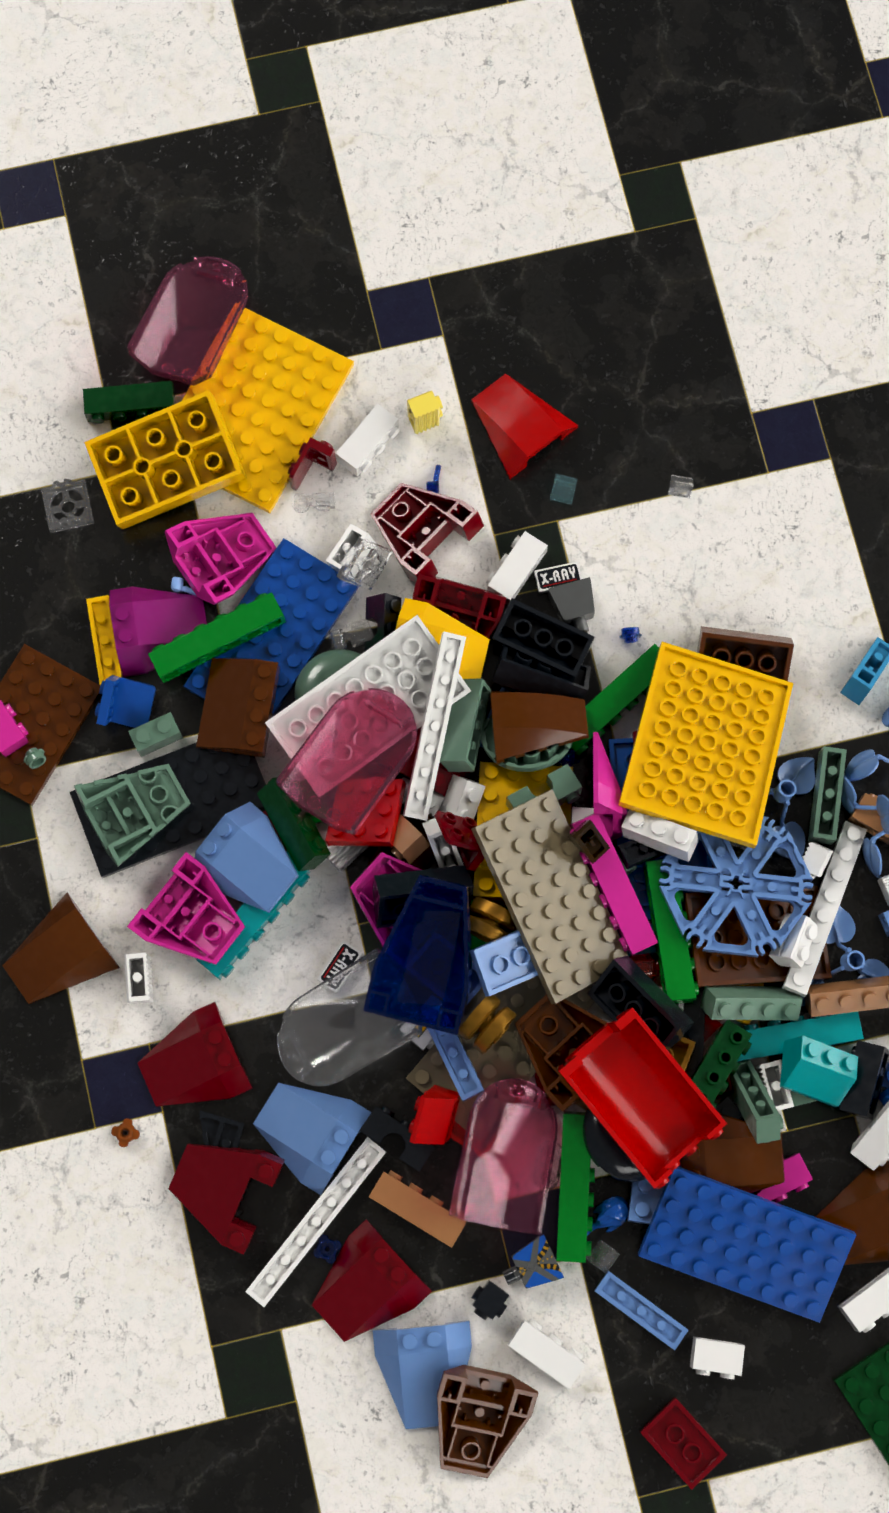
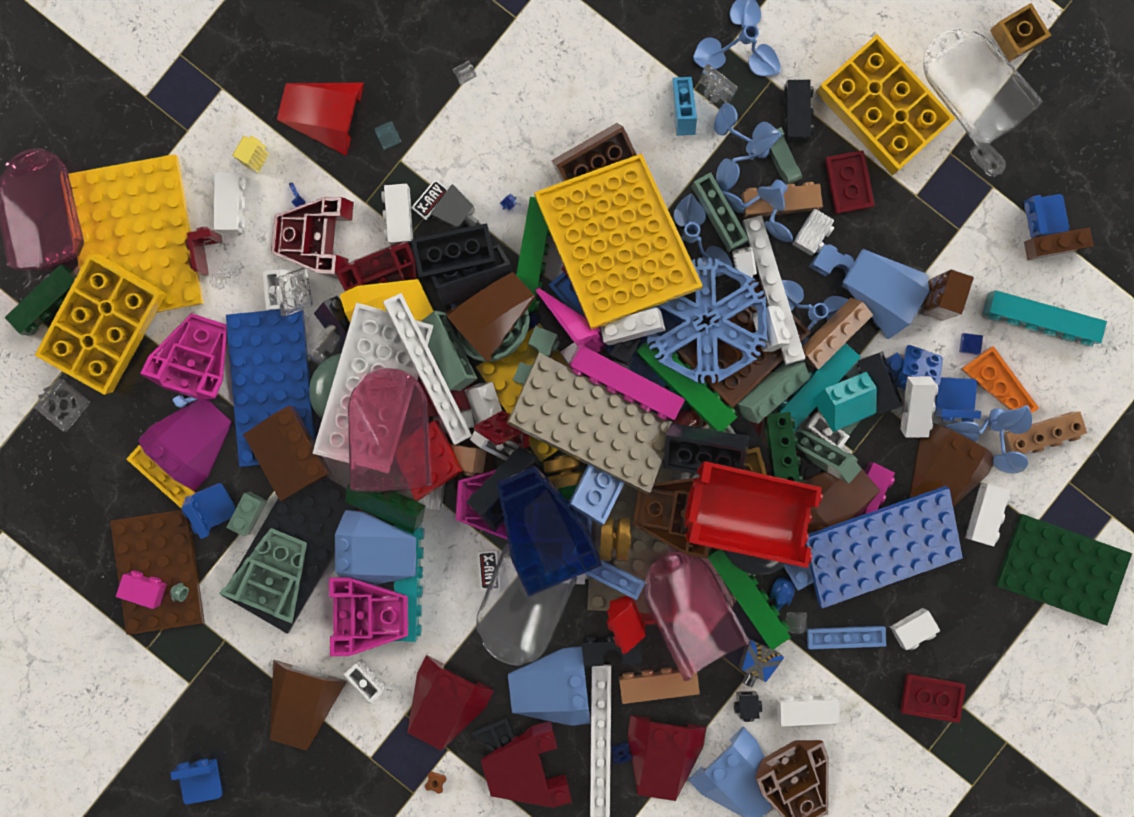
camera: 35 degrees left, 10 degrees up
green brick [148,592,286,683] -> none
dark brown slope [567,820,610,864] -> none

